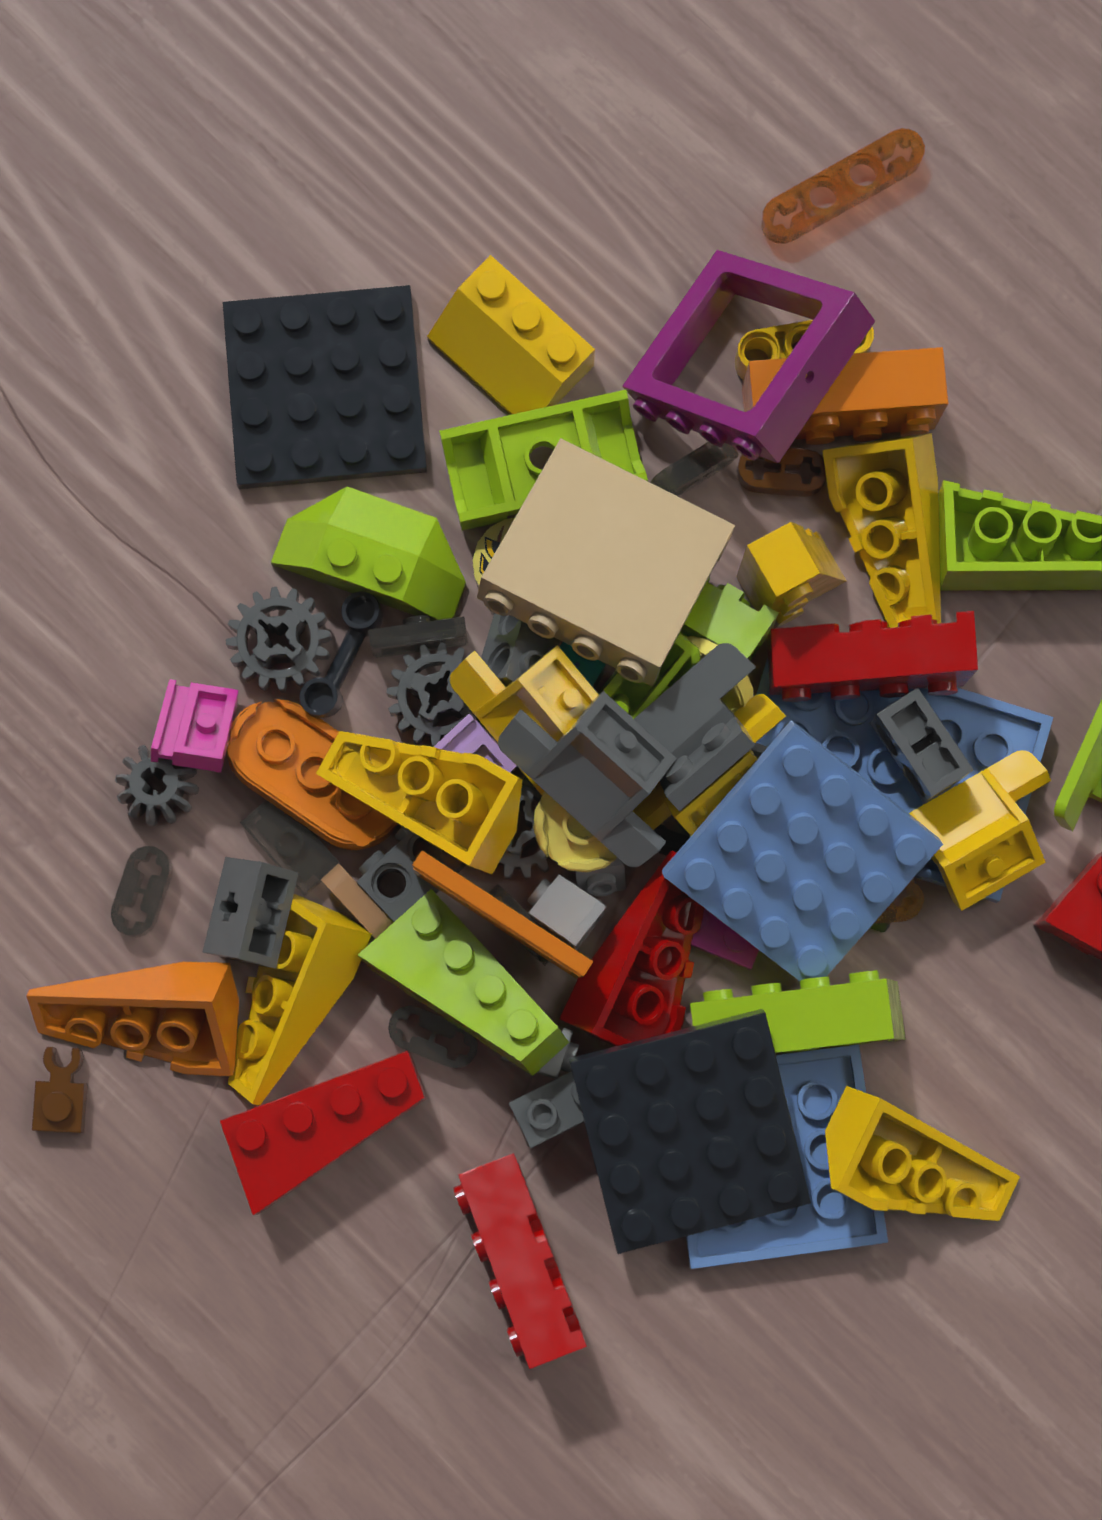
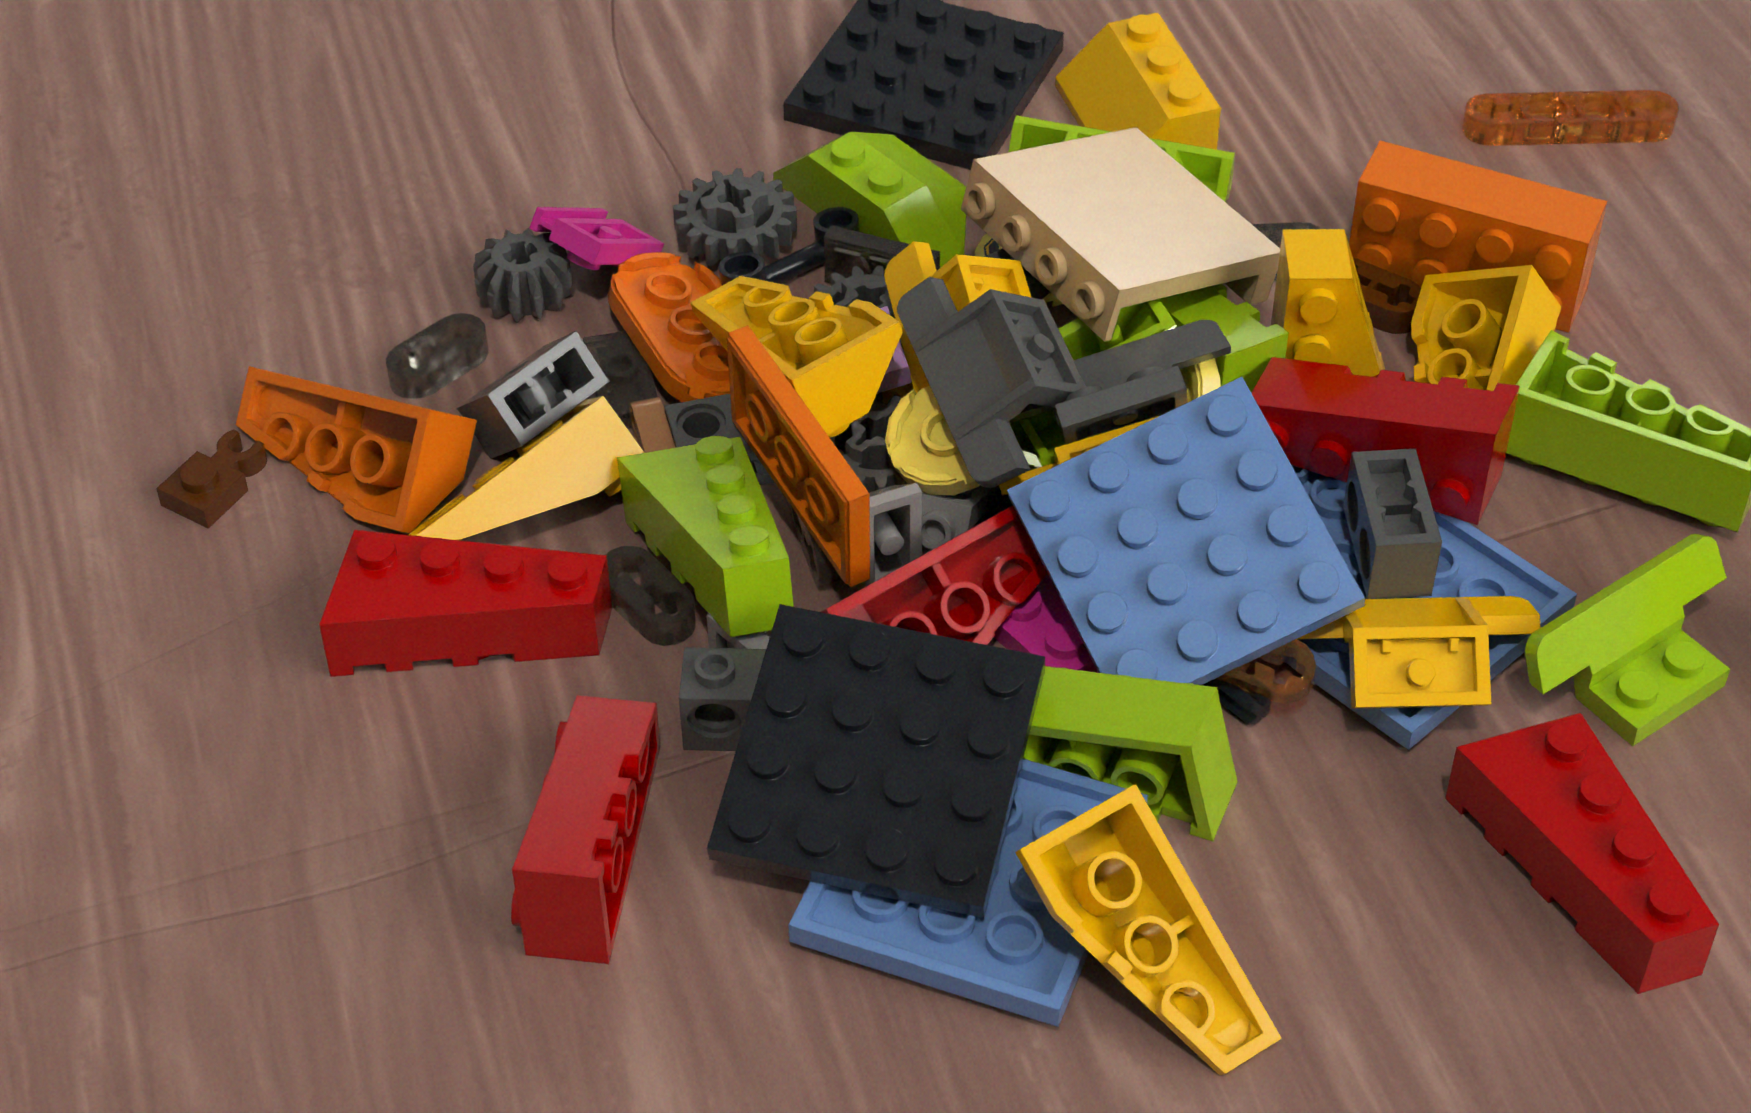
camera: 30 degrees right, 35 degrees down
magenta piece [622,250,875,463] -> none

